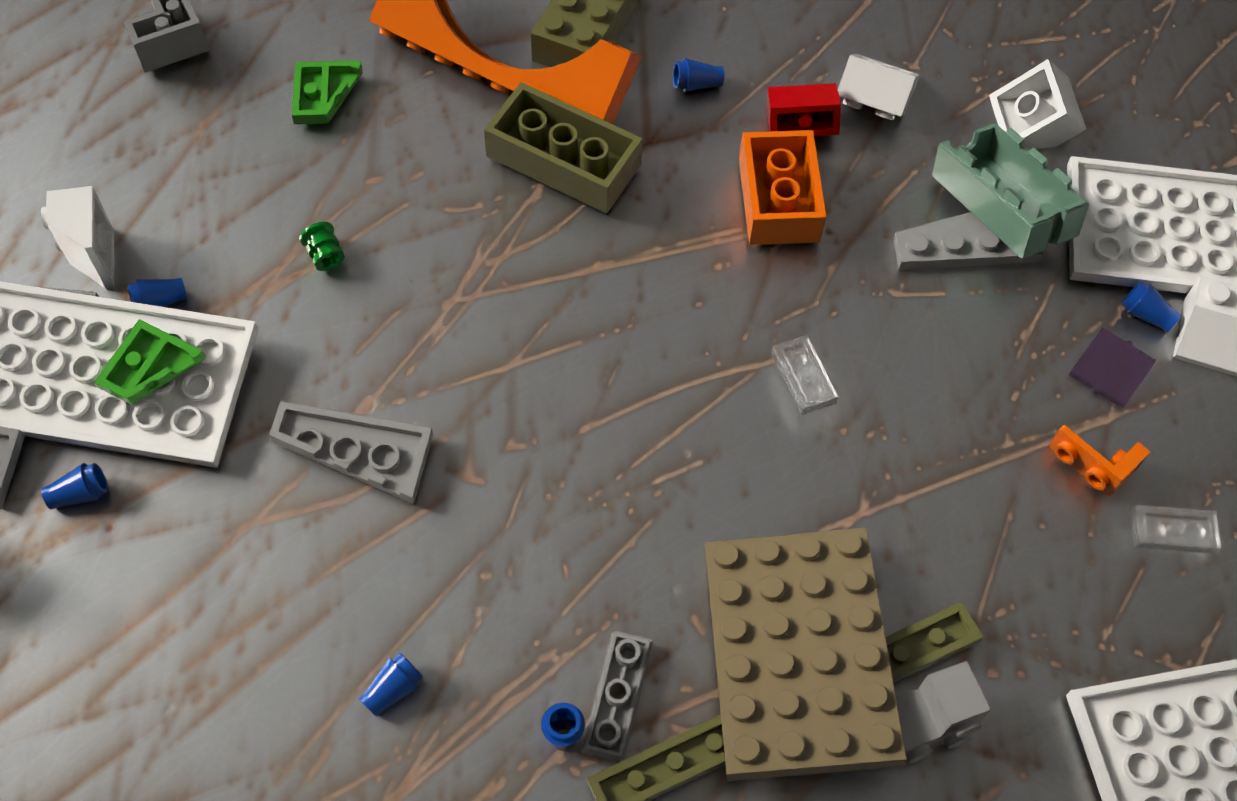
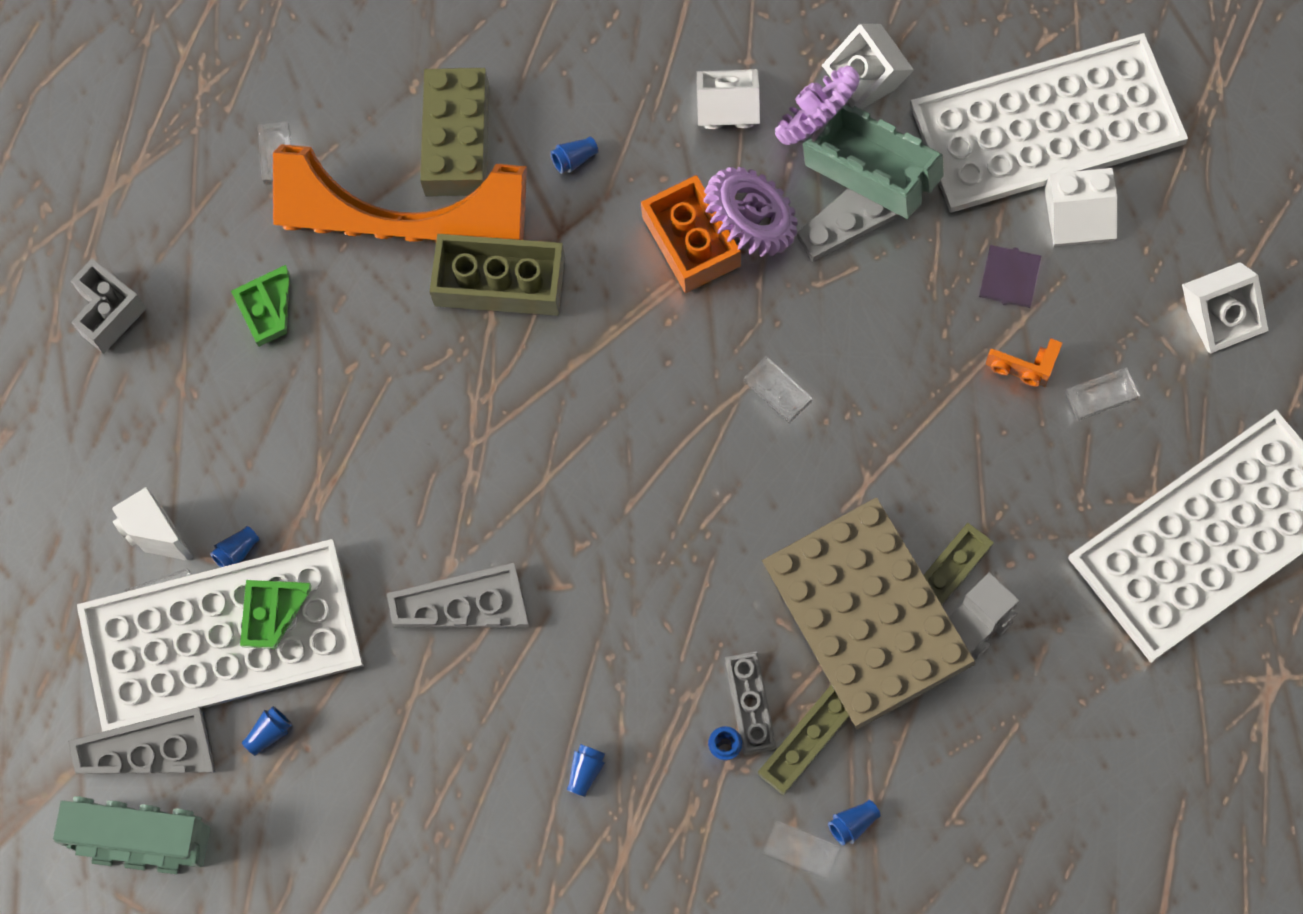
camera: 15 degrees left, 10 degrees up
green bush [299,222,345,271] -> none
red brick [767,83,841,136] -> none
blue cone [1121,281,1181,332] -> none
none -> lavender gear [703,167,798,257]
none -> lavender gear [775,65,859,145]

